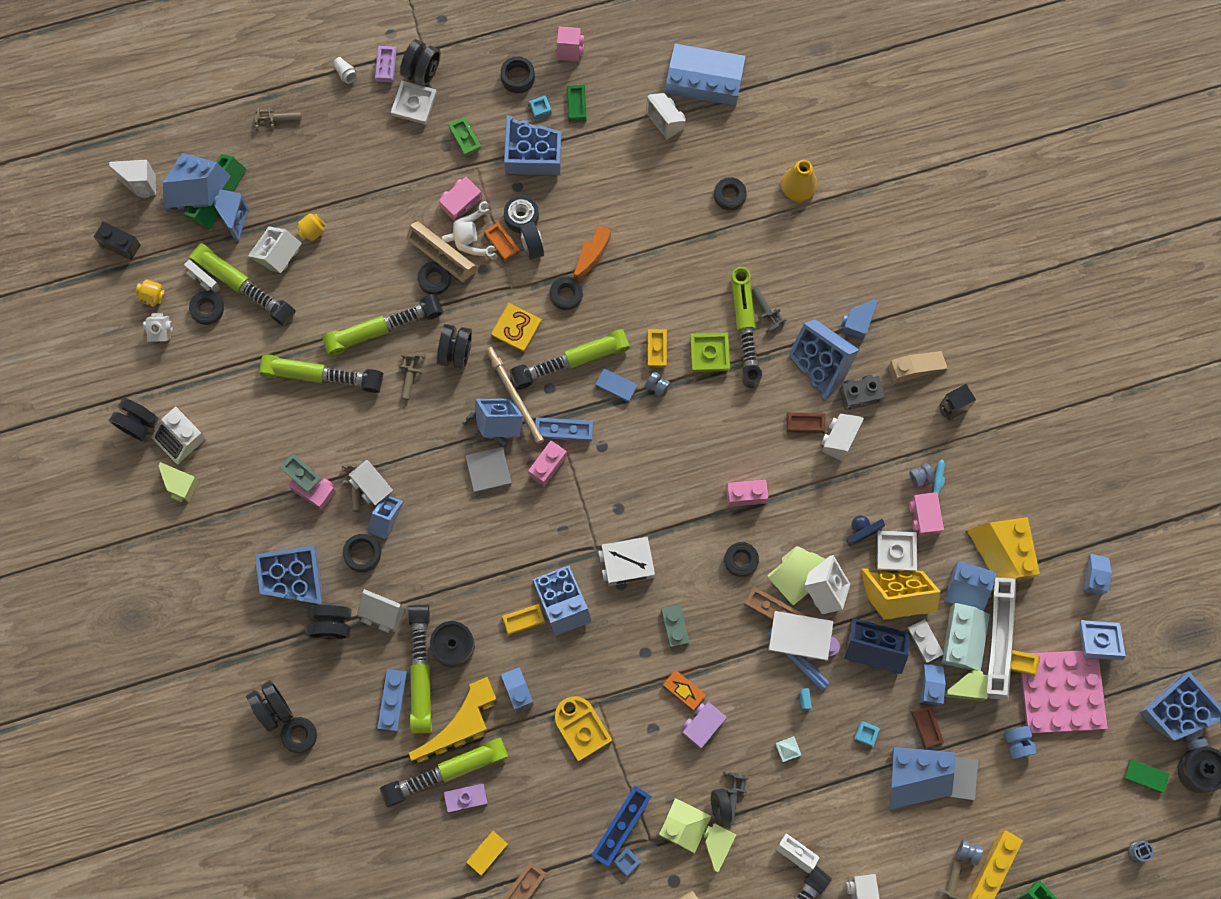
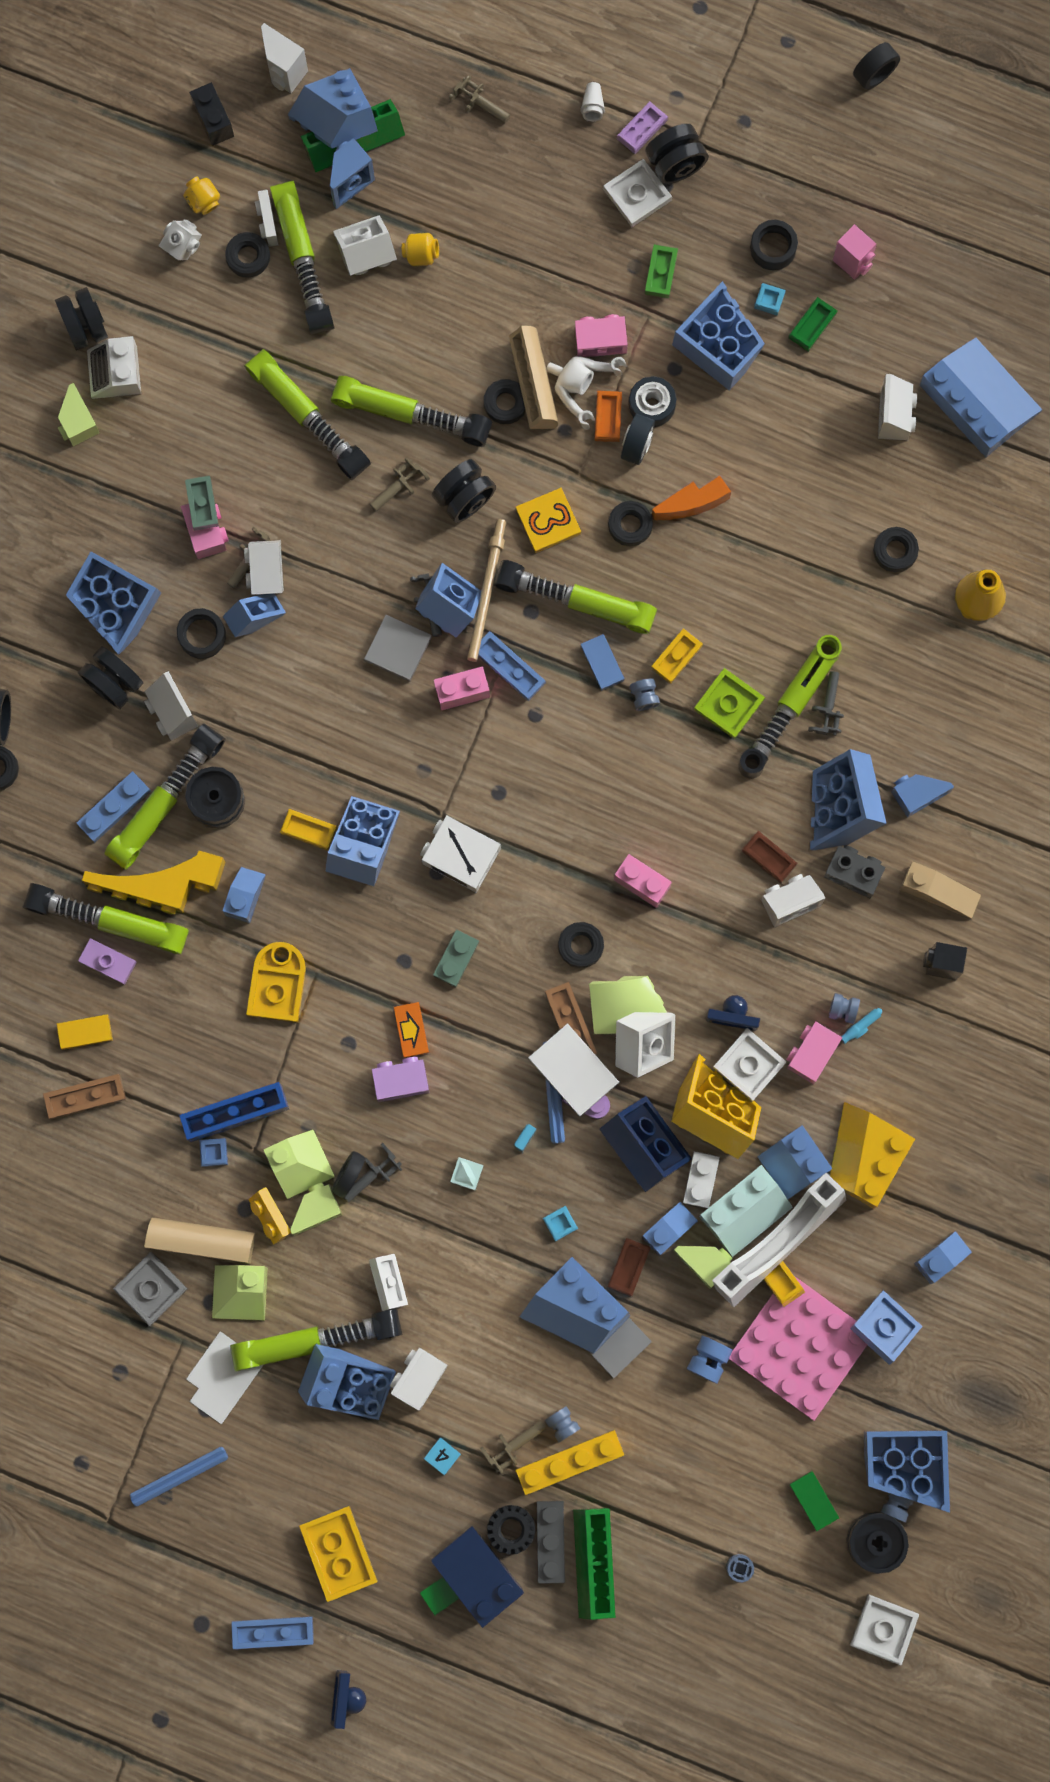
camera: 45 degrees right, 5 degrees up
none -> yellow plate [248,1187,291,1245]

